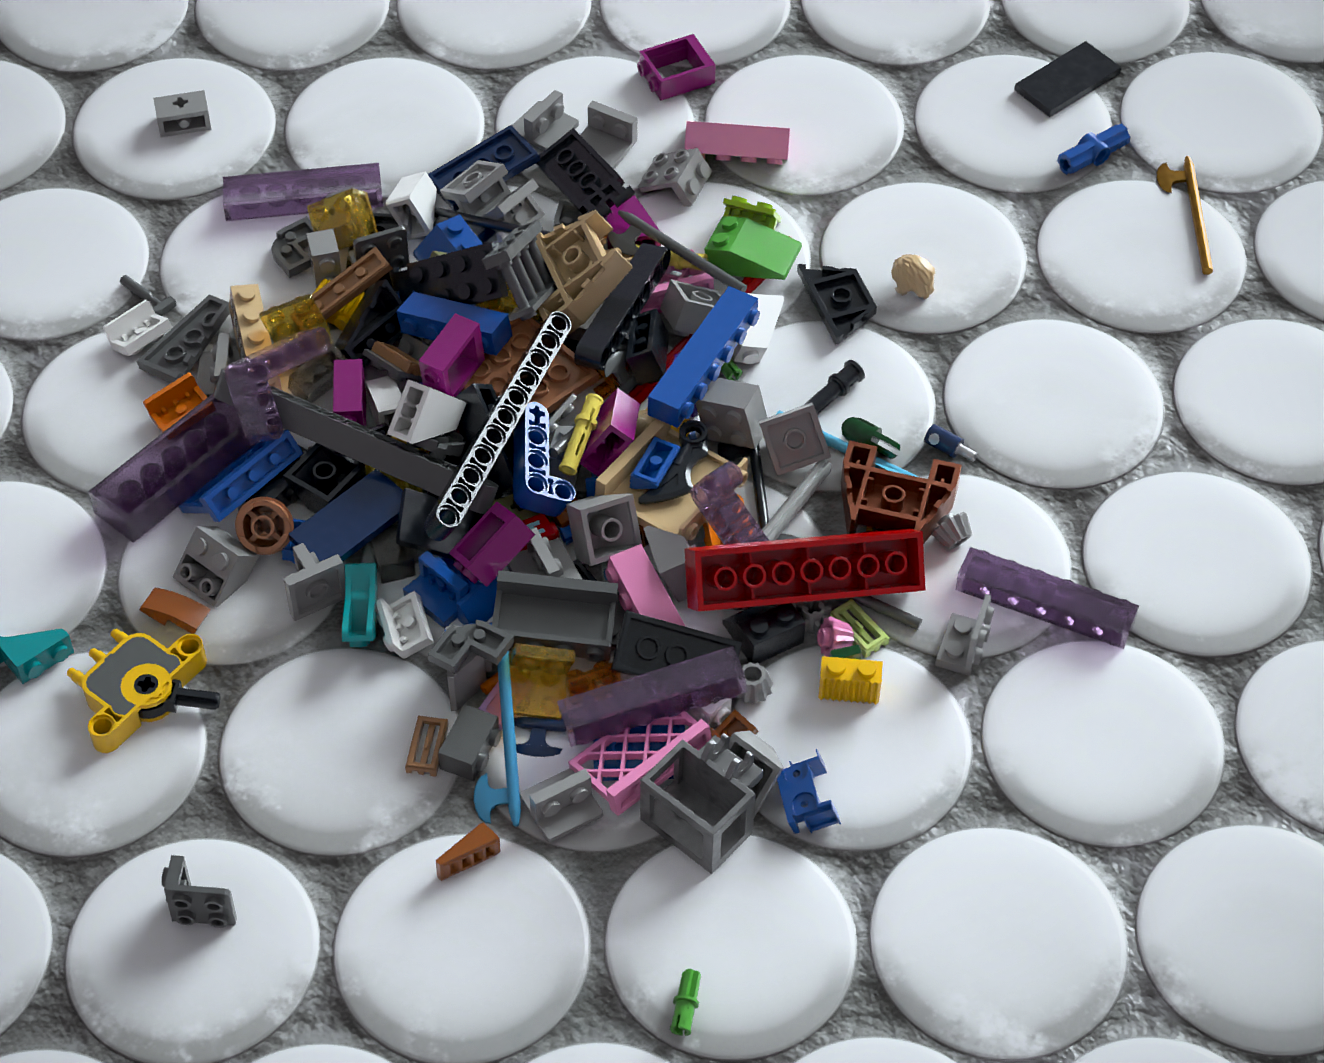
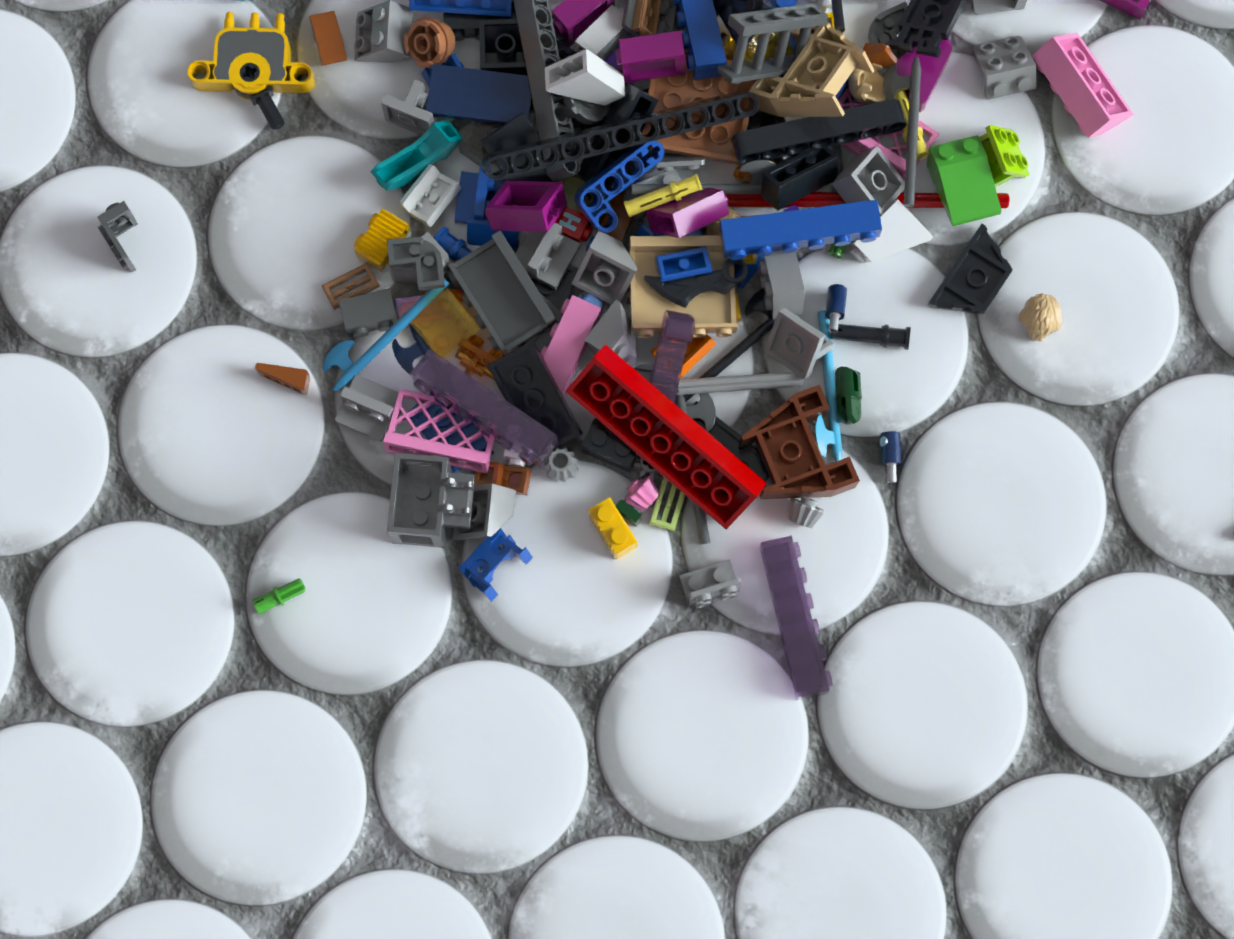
camera: 55 degrees right, 25 degrees up
none -> yellow brick [354,208,410,272]
none -> dark blue piece [825,284,847,333]

